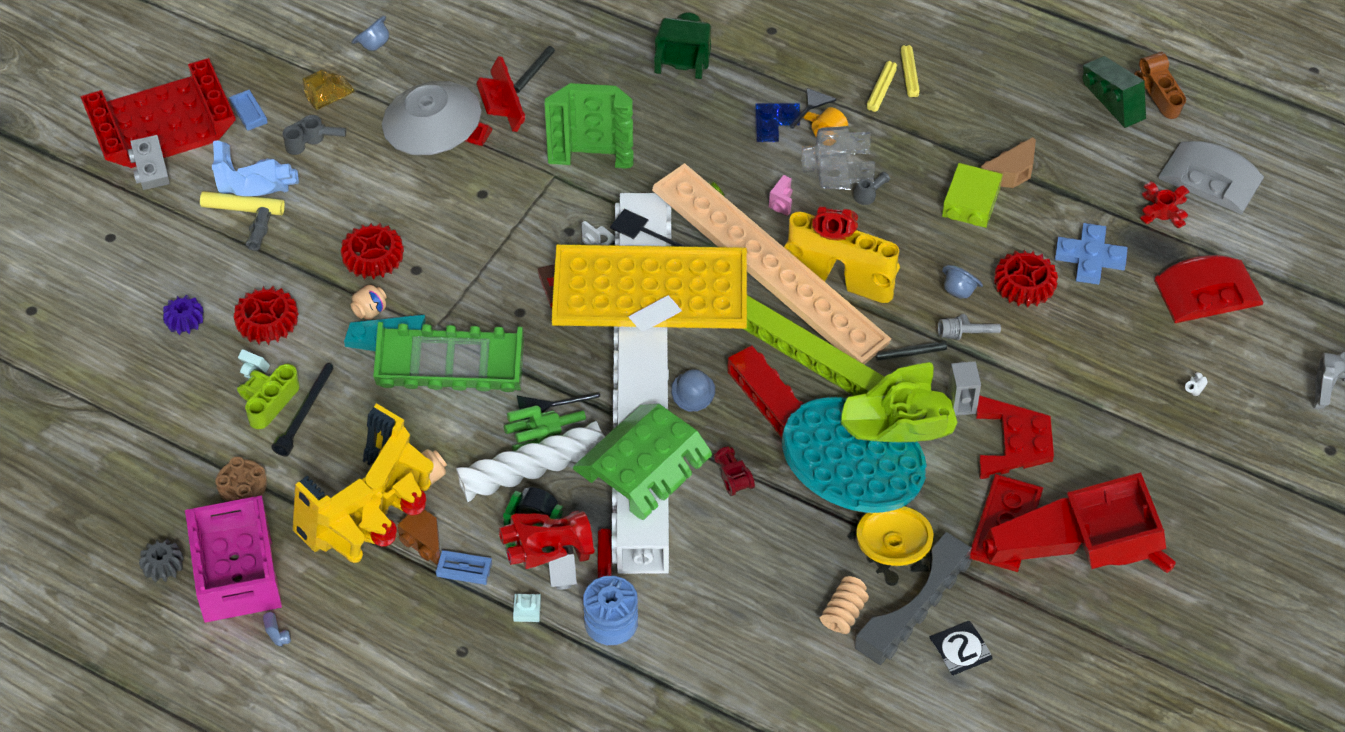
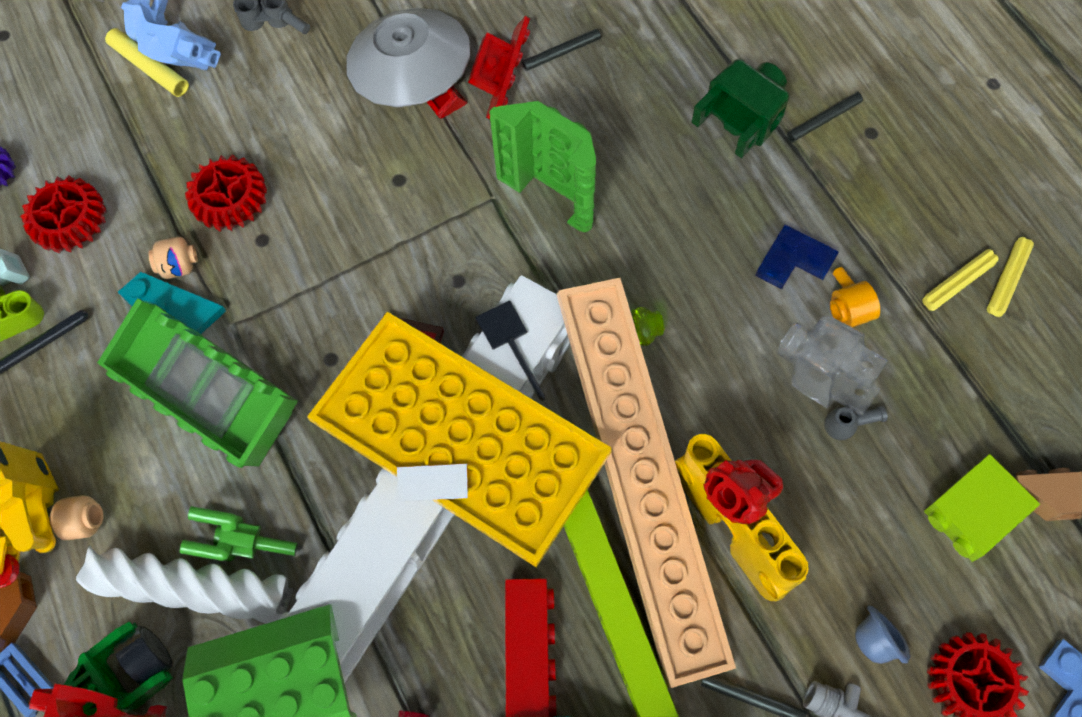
camera: 35 degrees right, 15 degrees up
dark grey pin [246,207,271,251] -> none
black piece [517,393,601,420] -> none
white bracket [582,221,615,245] -> none
sand blue hat [671,369,715,411] -> none
bright pink bracket [769,175,793,216] -> none
piece [790,88,837,129] -> none
none -> pearl dark grey bar [787,92,863,142]

